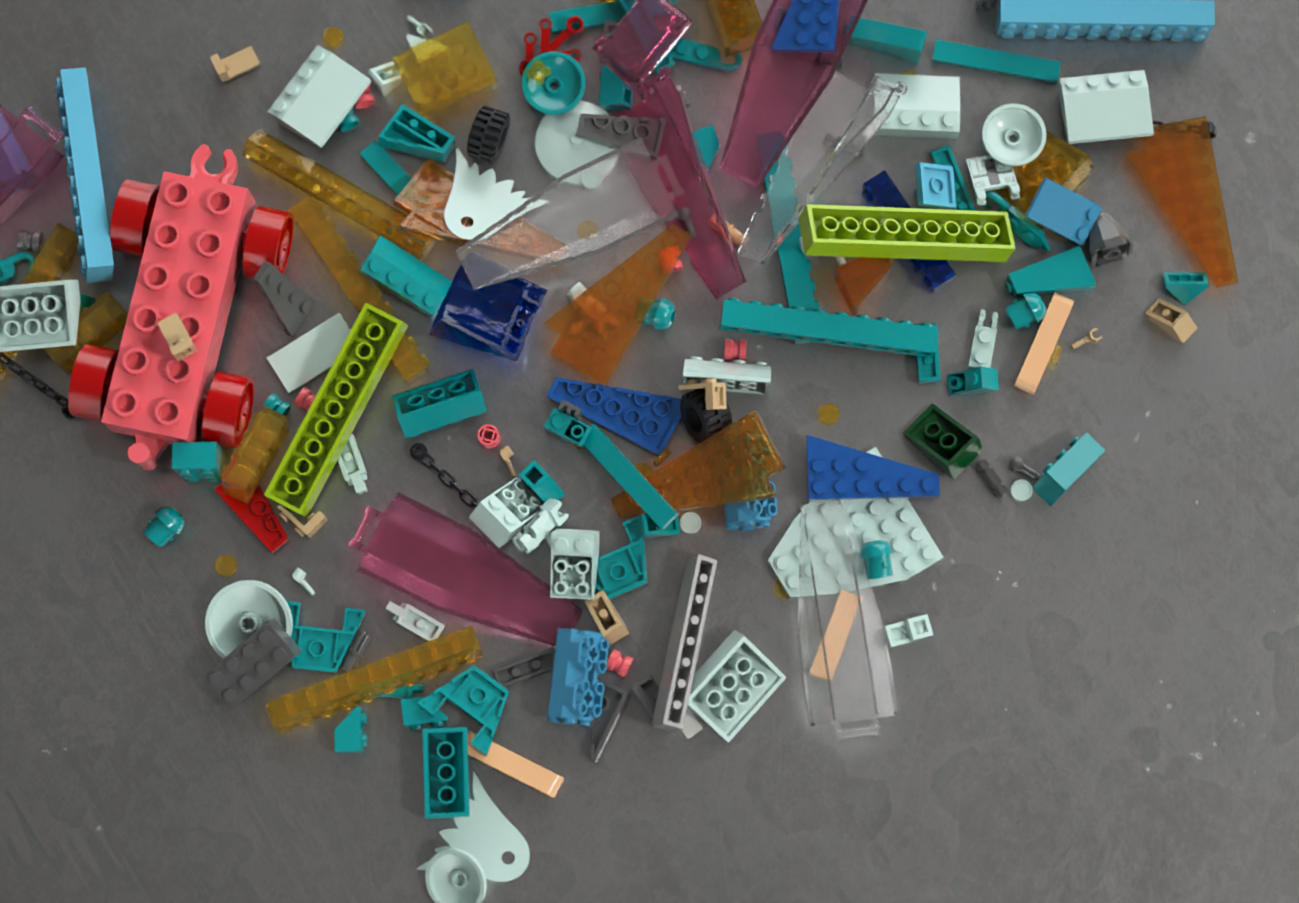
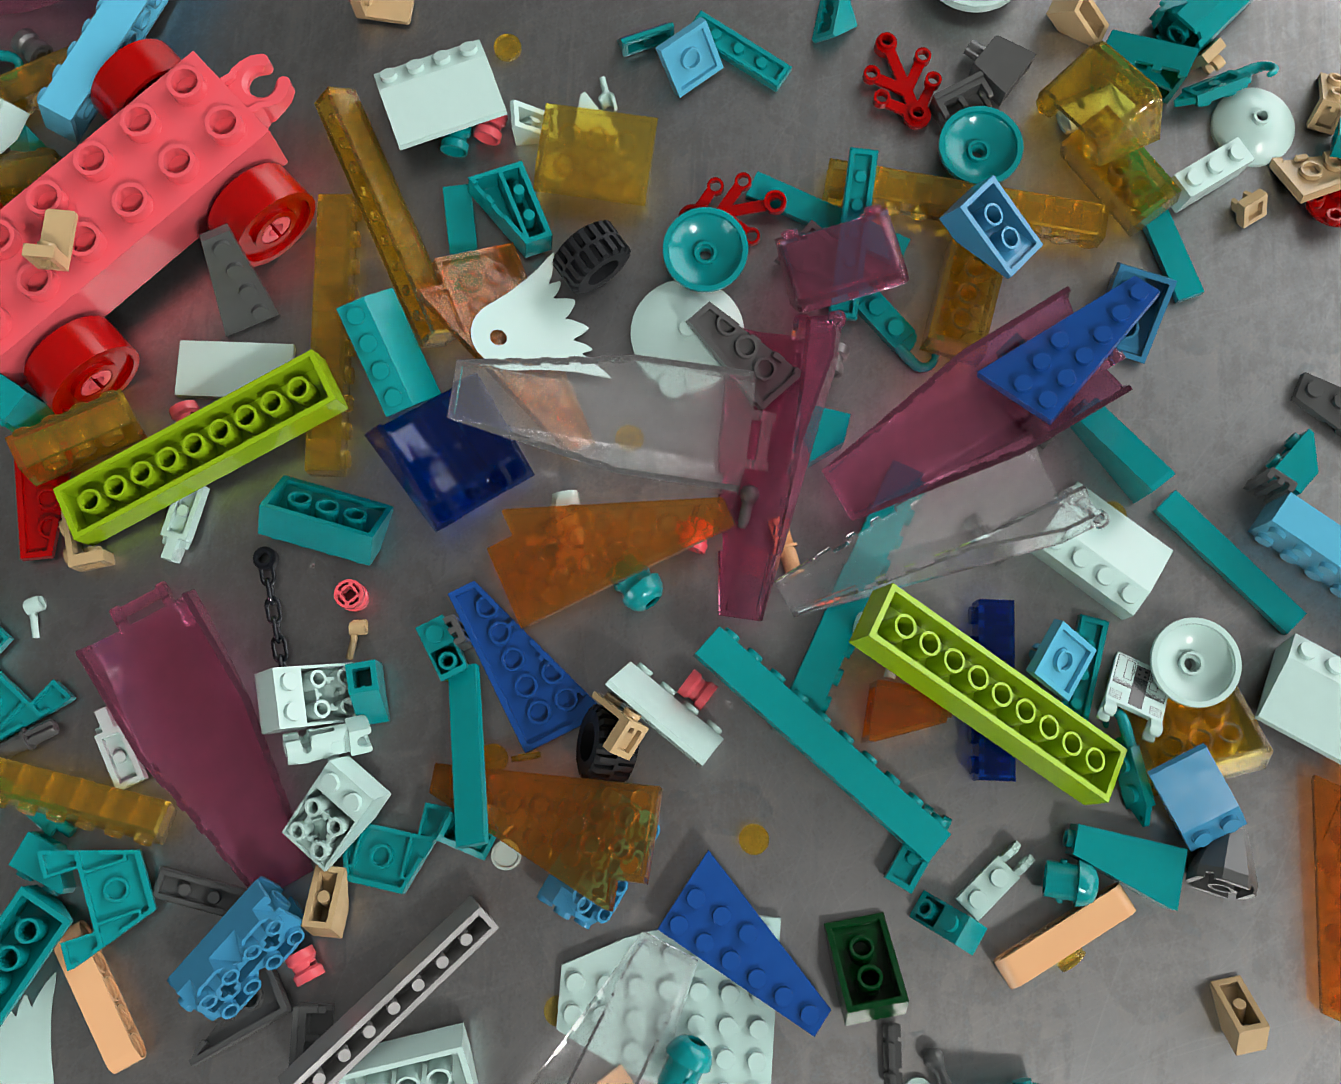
camera: 30 degrees right, 0 degrees up
teal wheel [261,393,292,423] -> none
clear yellow plate [526,60,552,85] -> none
teal slope [599,65,633,112] -> none
tan hand [1071,328,1102,349] -> none
teal slope [1162,272,1209,305] -> none

